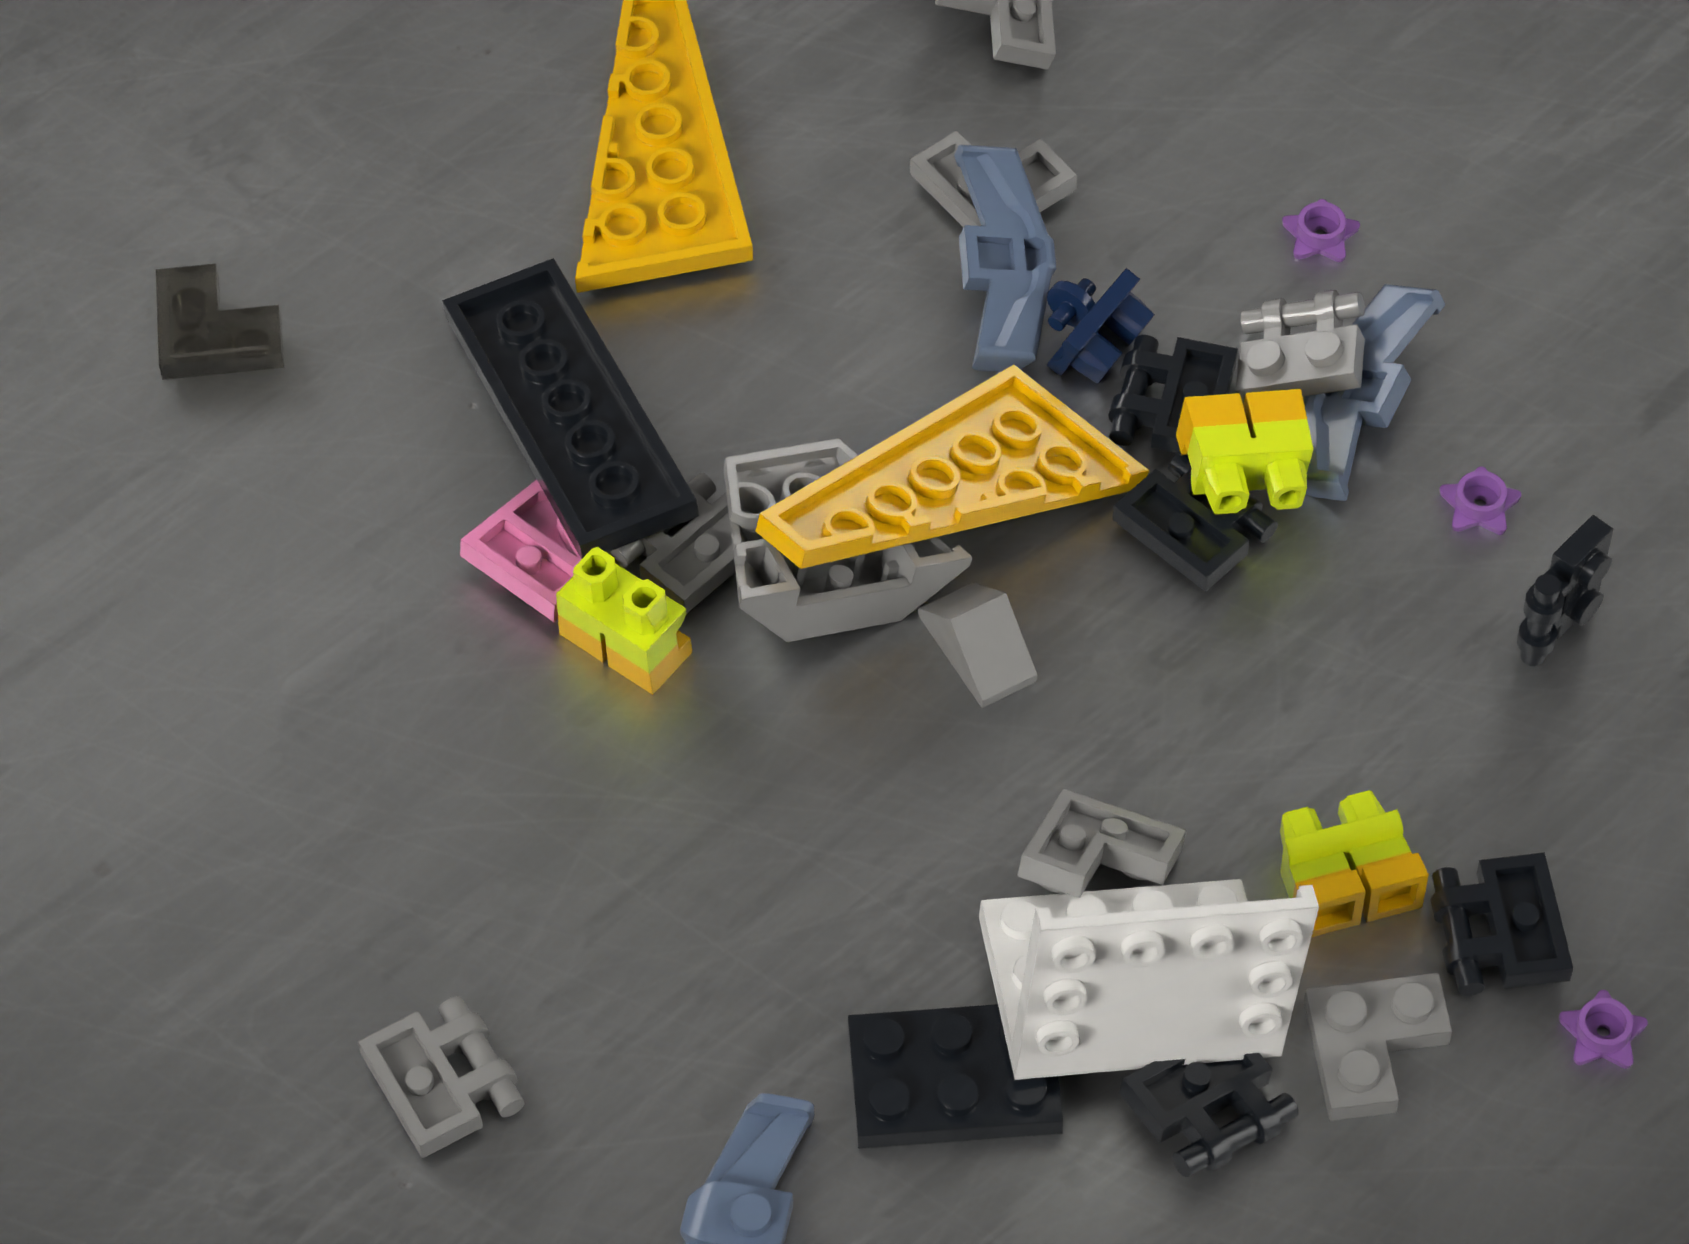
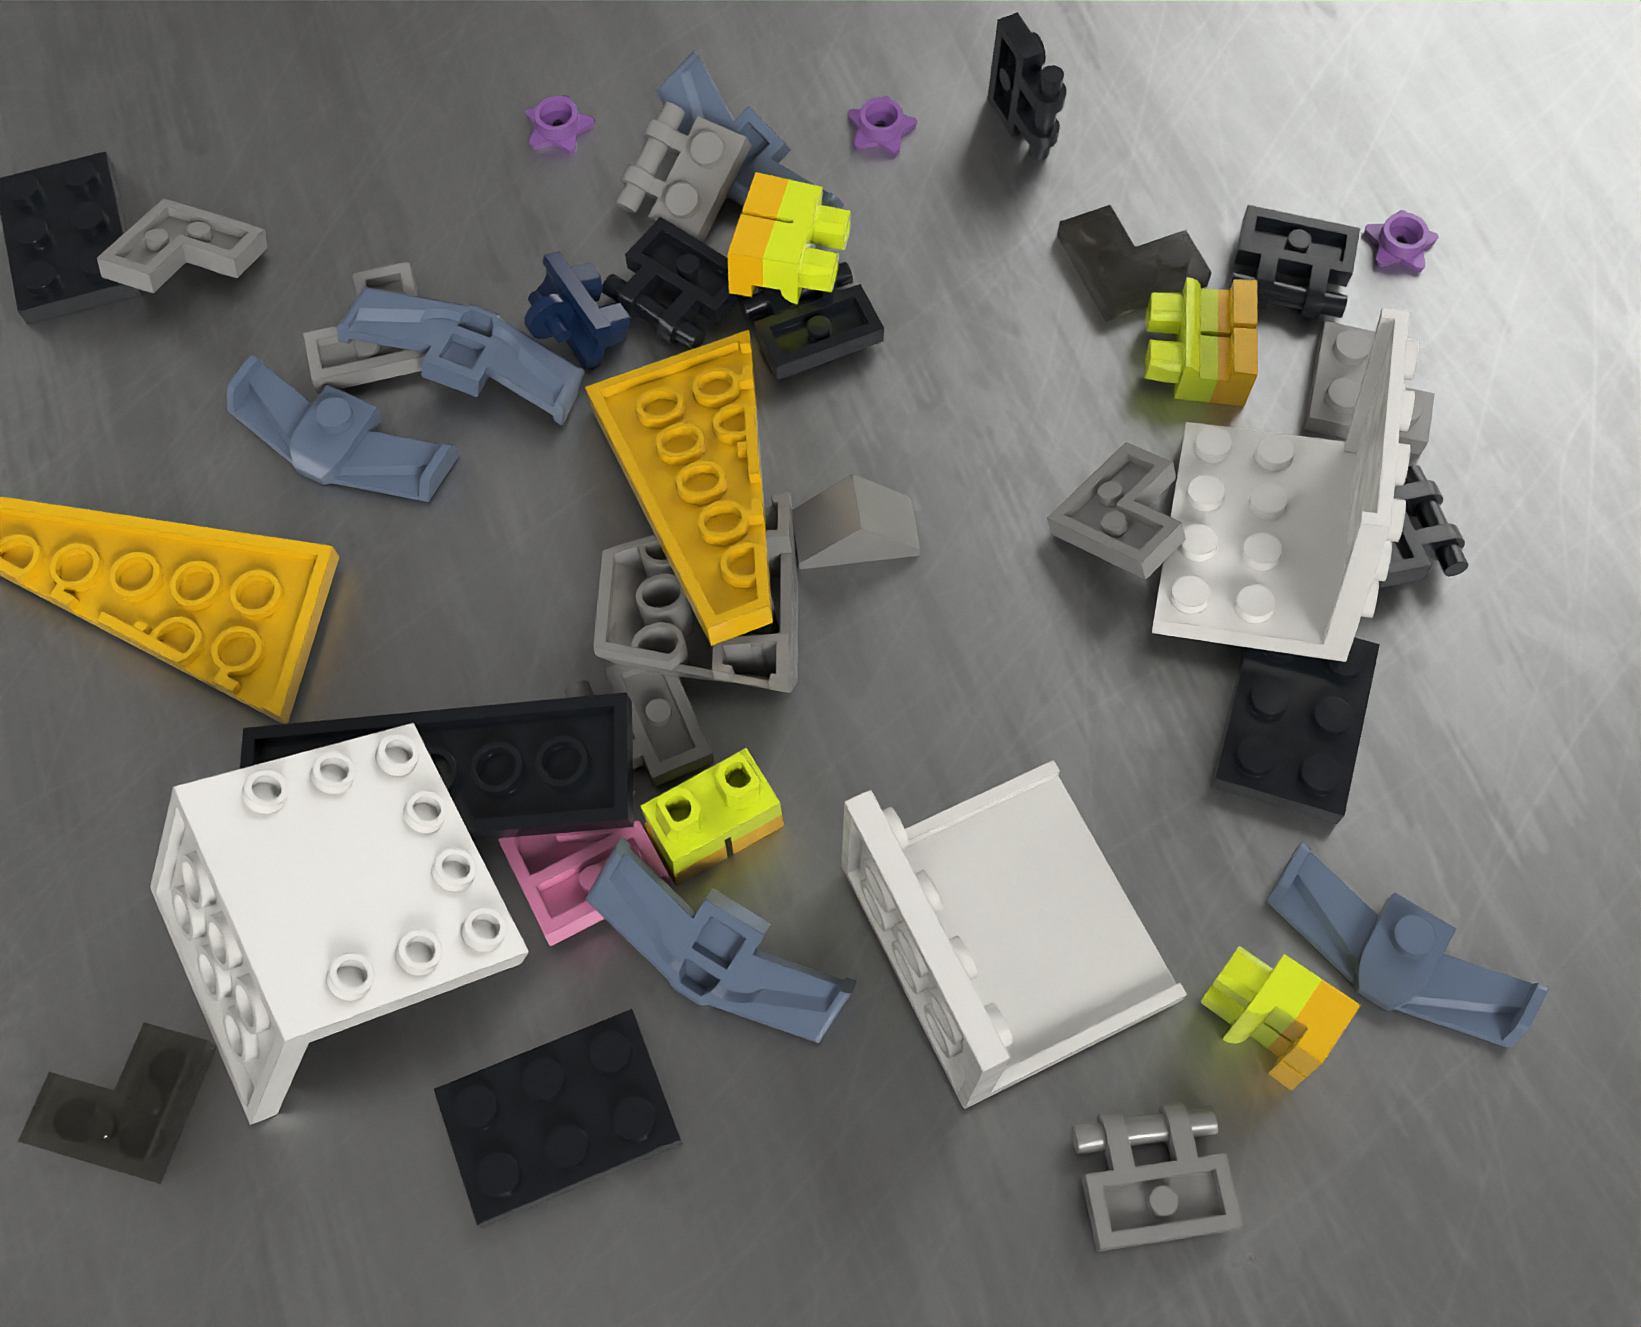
camera: 70 degrees left, 10 degrees up
none -> white bracket [150,723,529,1125]
none -> sand blue plate [227,354,459,502]
none -> black plate [433,1009,683,1228]
none -> sand blue plate [585,837,857,1043]
none -> white bracket [841,760,1187,1109]
none -> clear smoke plate [1057,205,1212,322]
none -> hips [1200,946,1361,1091]

